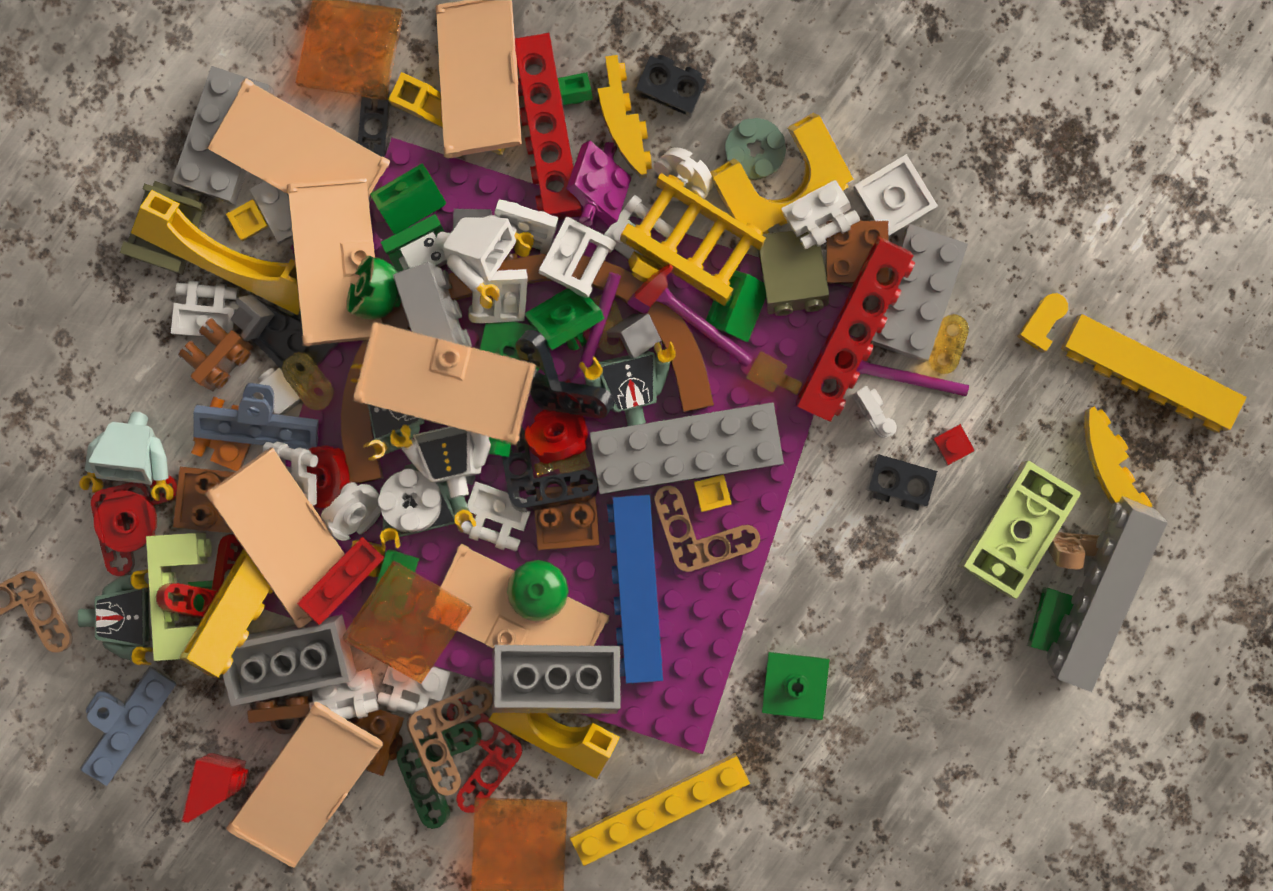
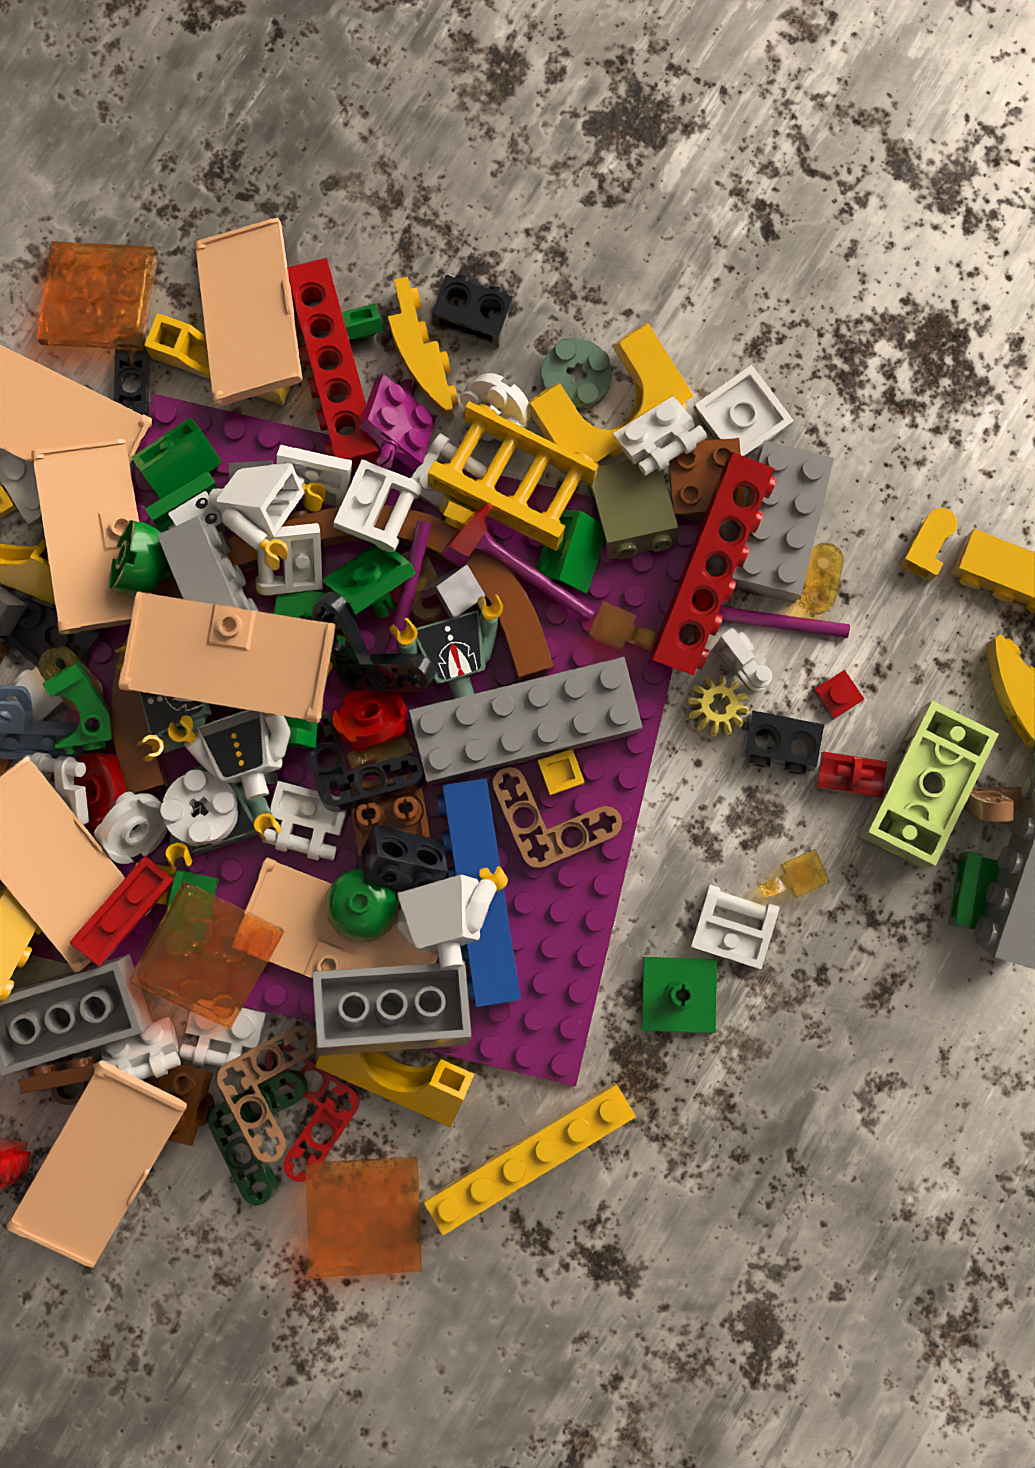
camera: 10 degrees left, 5 degrees down
none -> green tile [42,660,113,754]
none -> black brick [361,825,448,891]
none -> white torso [397,866,508,970]
none -> light yellow gear [687,675,749,737]
none -> white plate [690,884,779,969]
none -> clear yellow plate [760,849,830,898]
none -> red hips [816,751,888,798]

